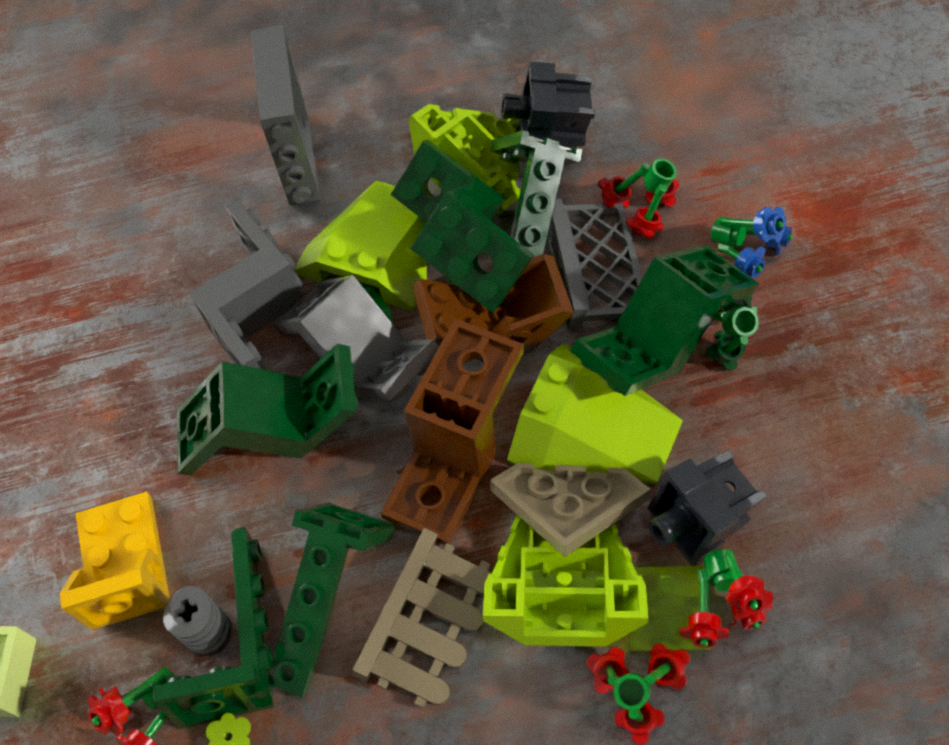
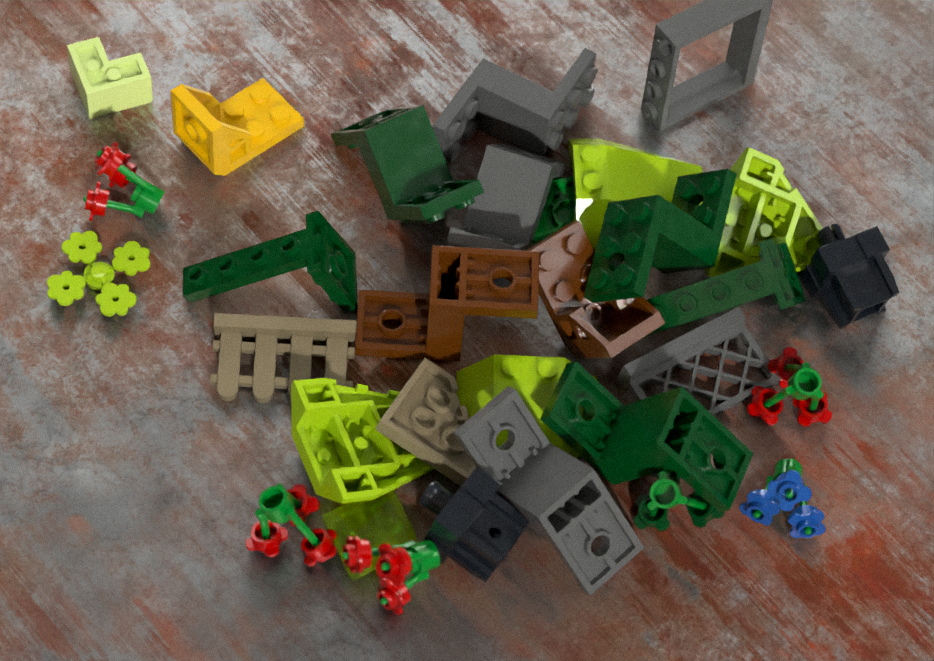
camera: 55 degrees right, 5 degrees down
dark green bracket [153,527,274,729] -> none
dark grey piece [163,586,232,655] -> none
none -> dark grey bracket [453,386,644,595]

